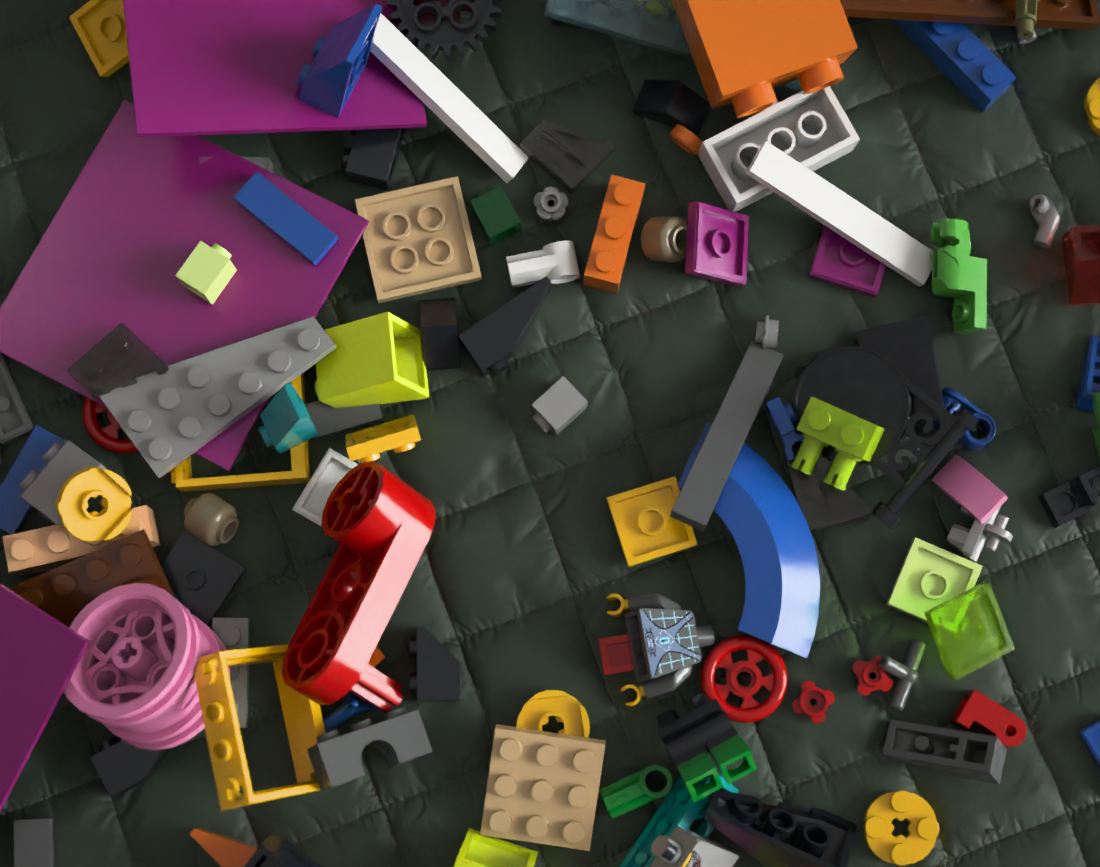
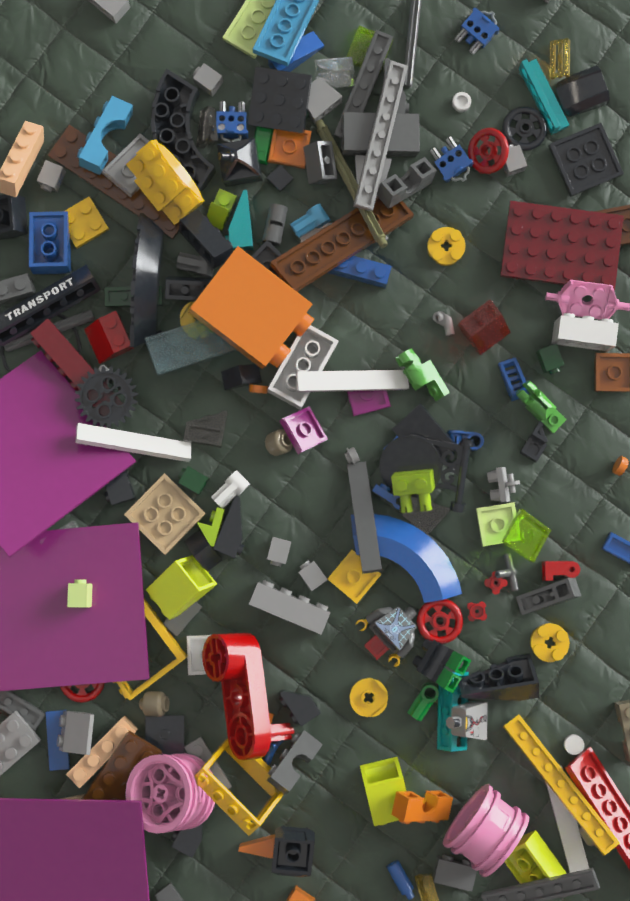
camera: 35 degrees left, 5 degrees up
yellow plate [55,466,133,542] -> none
clear smoke wing [67,323,169,398] -> none
light grey wing [95,316,337,478] -> none
blue tile [233,172,339,266] -> none
teal slope [258,382,319,454] -> none
blue slope [297,4,382,118] -> none
yellow plate [345,414,421,464] -> none
tan plate [480,724,606,851] -> none
light grey plate [533,186,568,220] -> none
orange arch [583,174,646,294] -> none
bright pink slope [931,454,1008,524] -> none
none -> lime slope [197,507,225,547]
none -> light grey brick [249,580,330,635]
none -> light grey brick [298,560,328,591]

